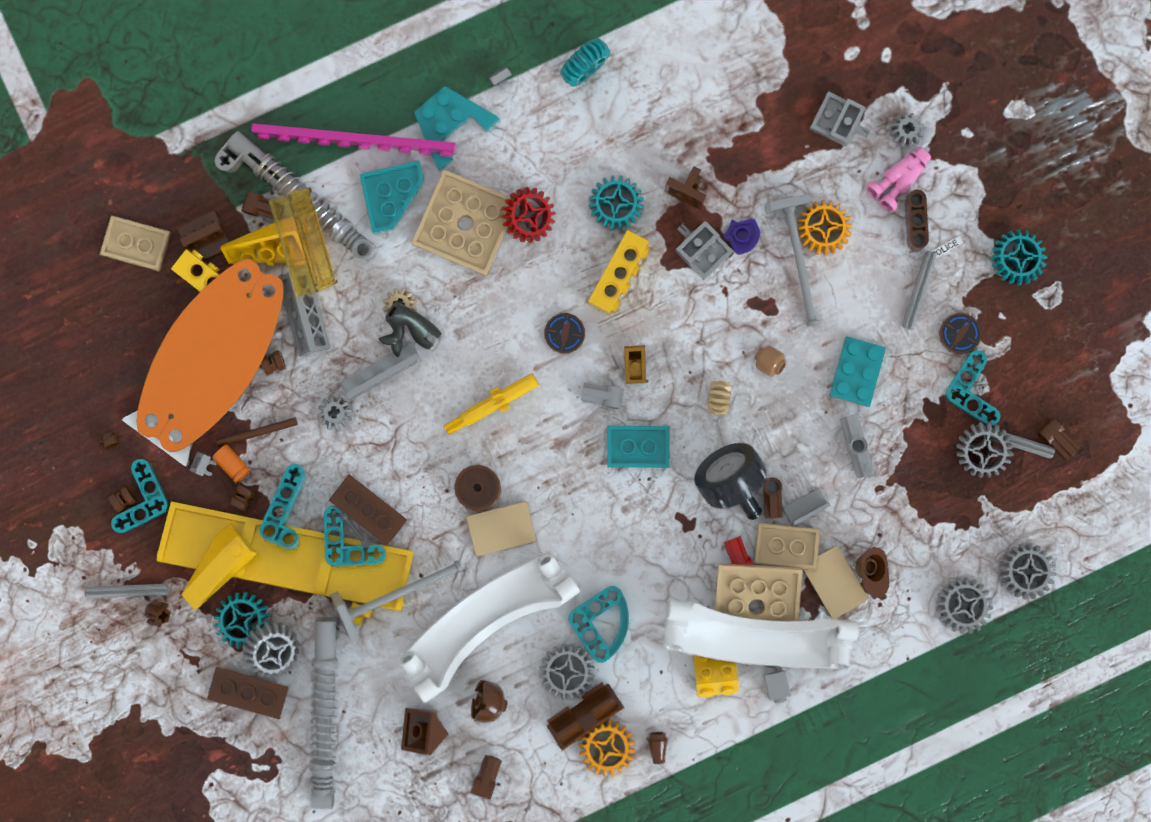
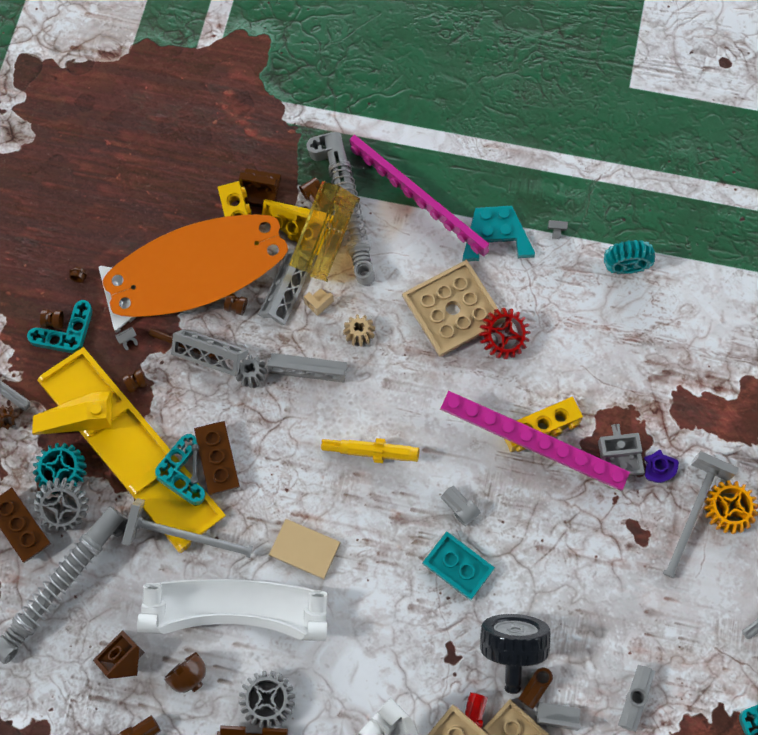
camera: 35 degrees right, 15 degrees down
tan tile [100,215,171,272] -> none
orange piece [212,444,251,484] -> none
teal beam [259,464,306,551] -> none
yellow tile [350,602,374,625] -> none
teal plate [359,160,424,234] -> none
pearl dark grey piece [378,302,442,357] -> none
reddish brown wheel [454,465,501,512] -> none
tile [544,313,585,354] -> none
teal beam [569,586,629,663] -> none
teal gear [589,175,644,231] -> none
pearl gold slope [624,345,646,384] -> none
reddish brown bracket [664,166,707,210] -> none
tan gear [708,380,731,416] -> none
medium nougat head [754,346,786,377] -> none
teal plate [829,336,886,407] -> none
none -> light grey fence [171,329,248,376]
none -> tan panel [304,289,334,316]
none -> dark pink plate [440,390,630,491]

